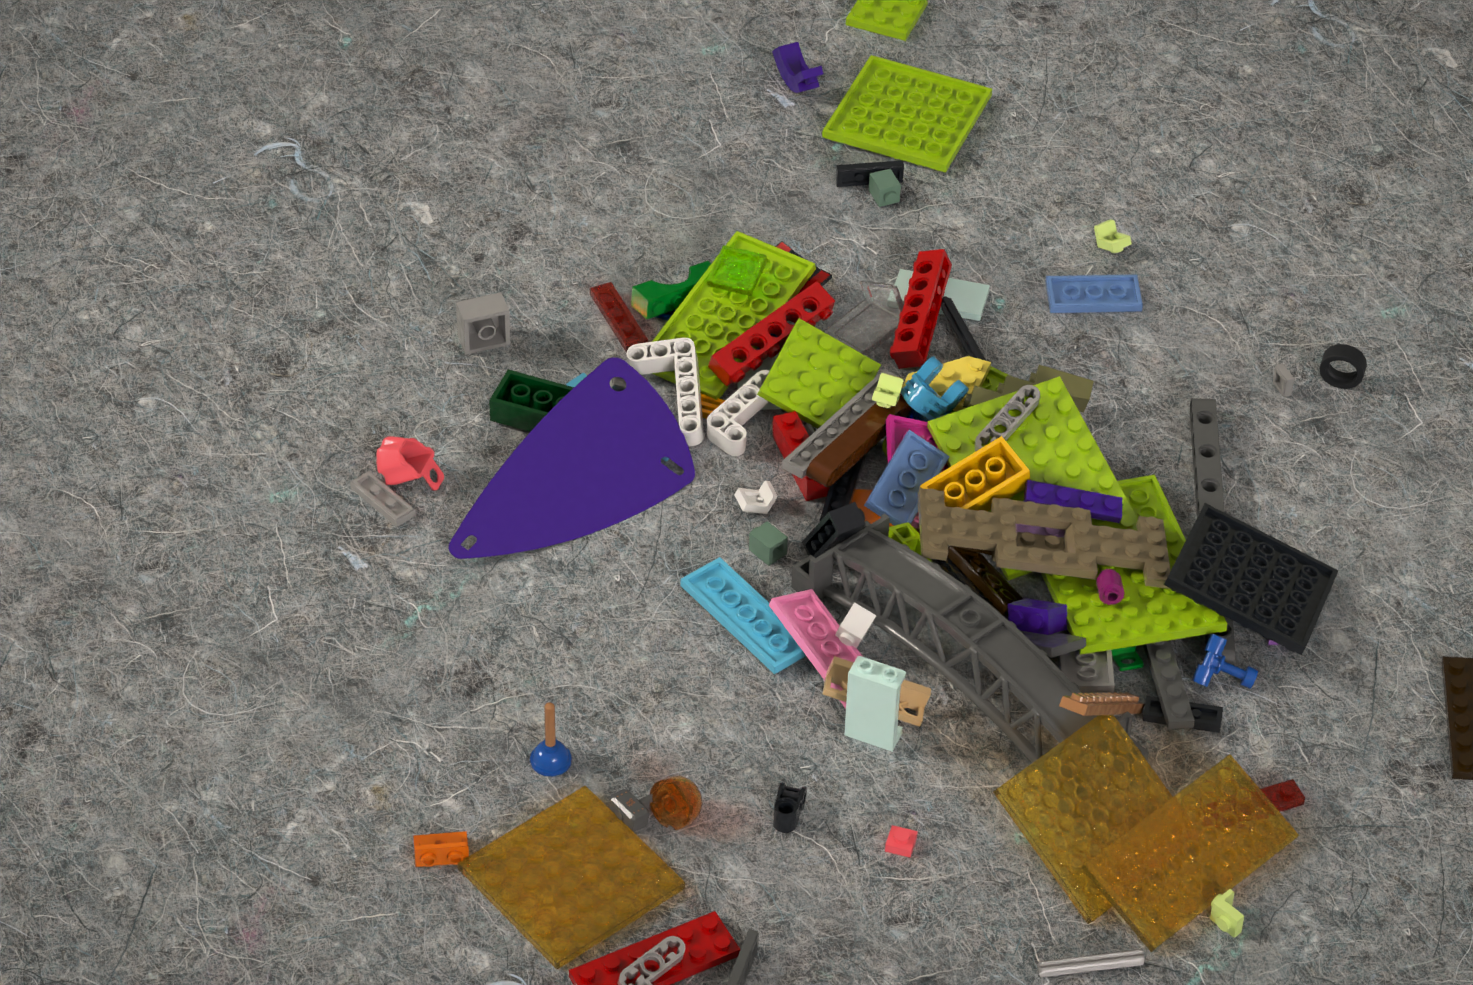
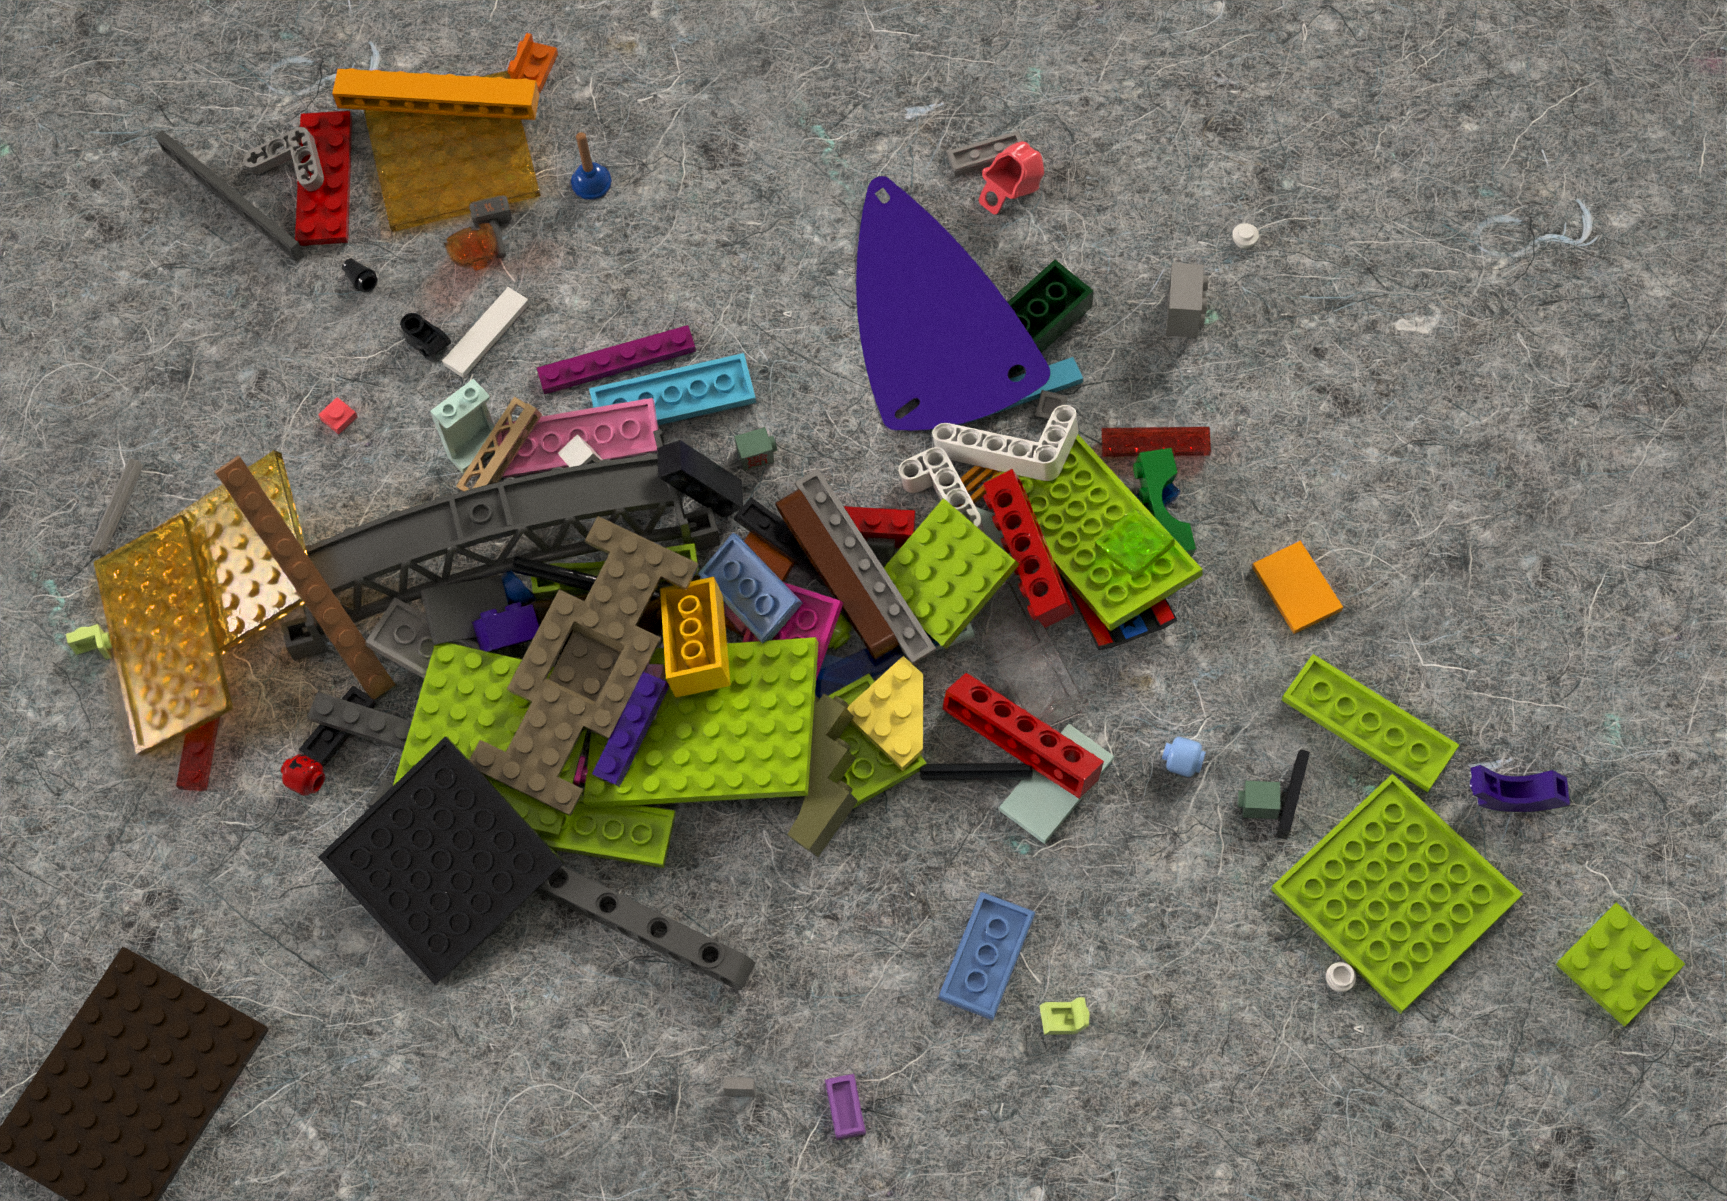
camera: 120 degrees right, 20 degrees up
white bracket [734,481,777,514] -> none
yellowish green bracket [872,373,904,408] -> none
dark azure piece [900,356,969,420] -> none
light grey beam [975,385,1040,451] -> none
magenta brick [1096,569,1124,605] -> none
blue bar [1191,634,1258,689] -> none
black tyre [1319,344,1367,389] -> none
none -> red head [281,754,325,796]
none -> light orange brick [332,68,540,120]
none -> black cone [342,258,378,292]
none -> white tile [442,287,529,378]
none -> magenta plate [537,325,696,395]
none -> medium lavender tile [825,1074,866,1140]
none -> light blue head [1162,736,1206,778]
none -> white plate [1232,223,1259,249]
none -> light orange tile [1252,540,1343,634]
none -> lime plate [1282,654,1459,792]
none -> white plate [1326,962,1356,992]

